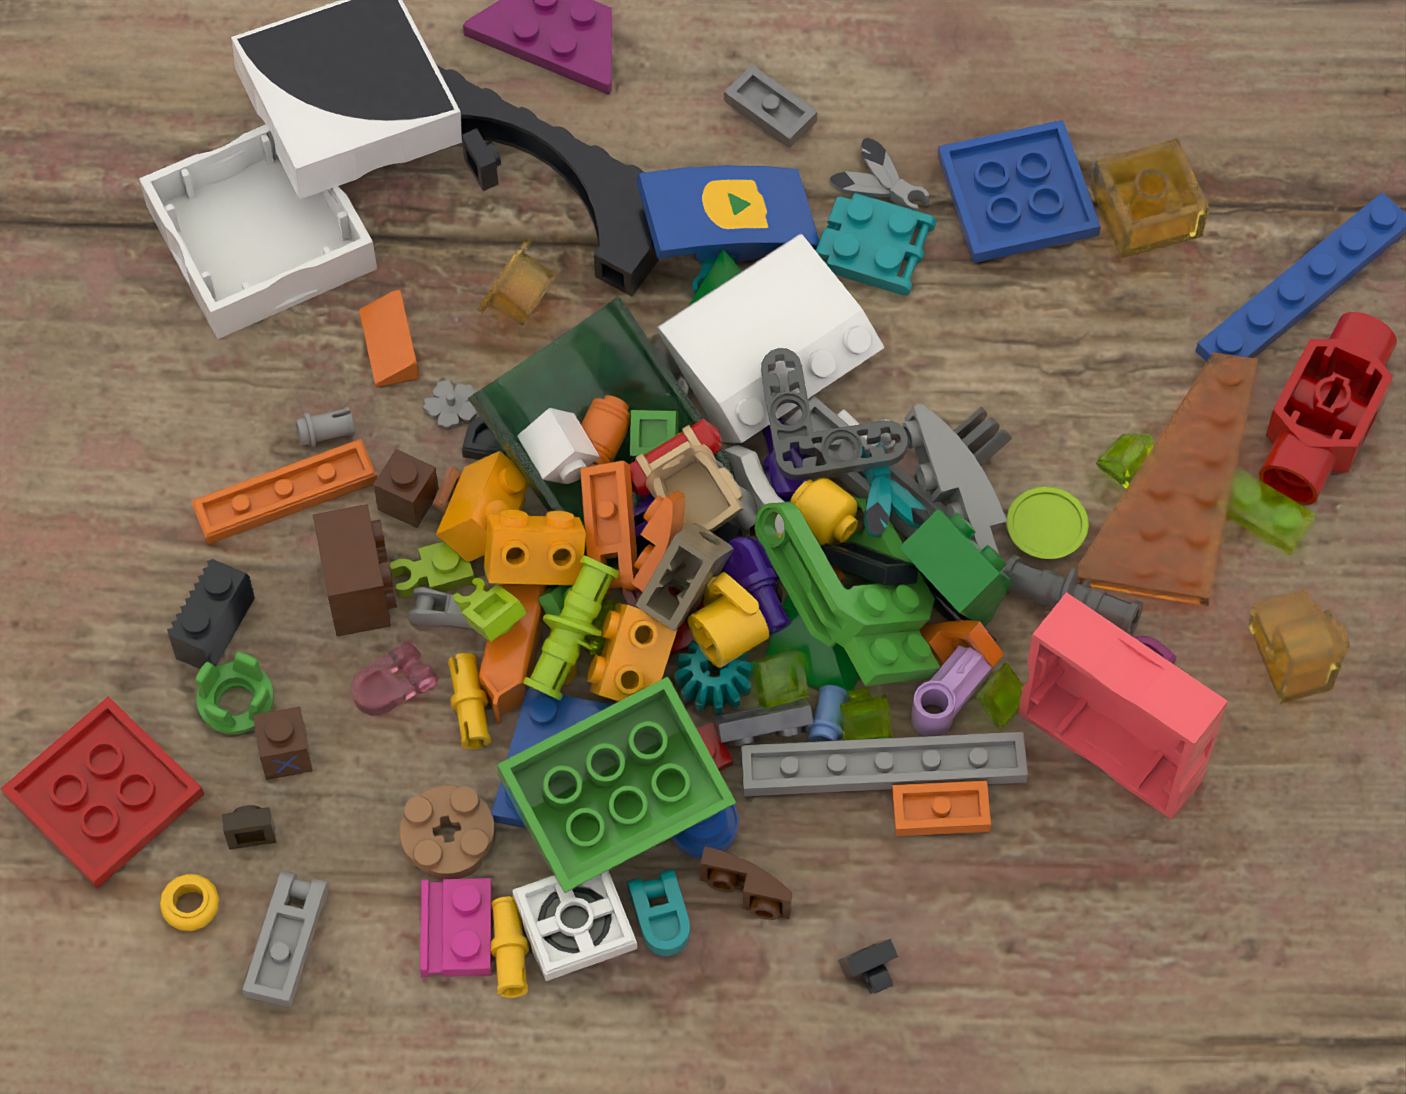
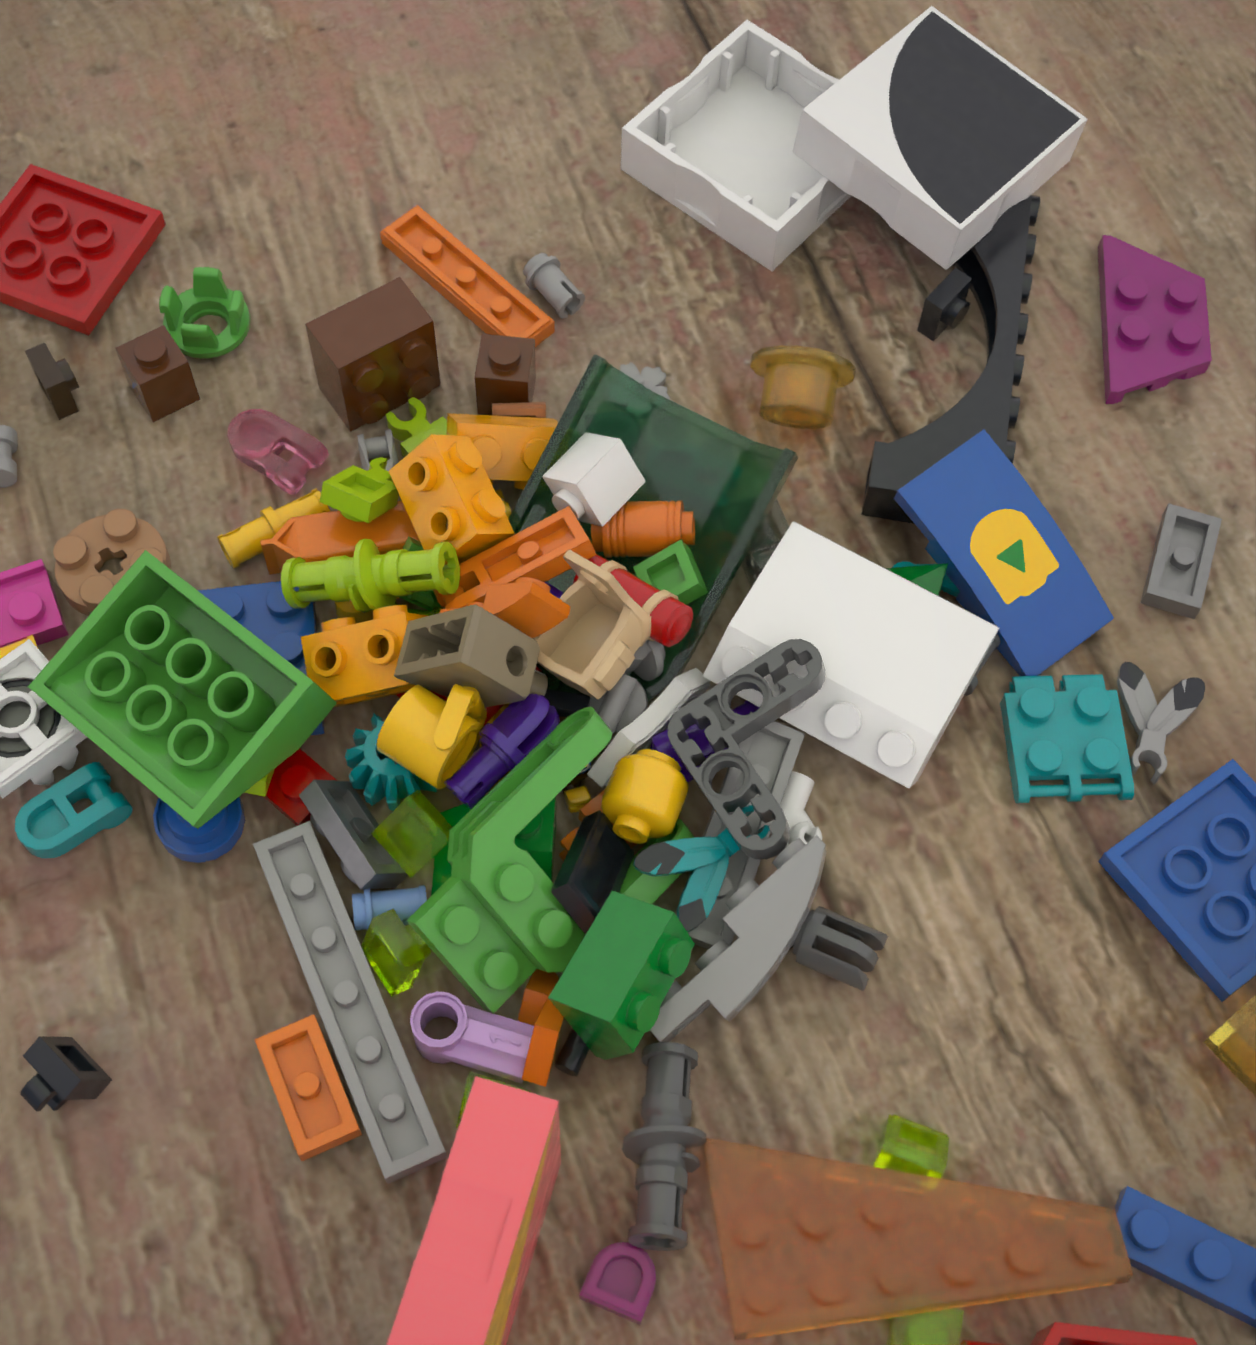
camera: 65 degrees right, 0 degrees up
black brick [167,559,255,669] -> none
orange slope [359,290,419,387] -> none
reddish brown slope [700,846,792,920] -> none
lime piece [1006,486,1089,559] -> none

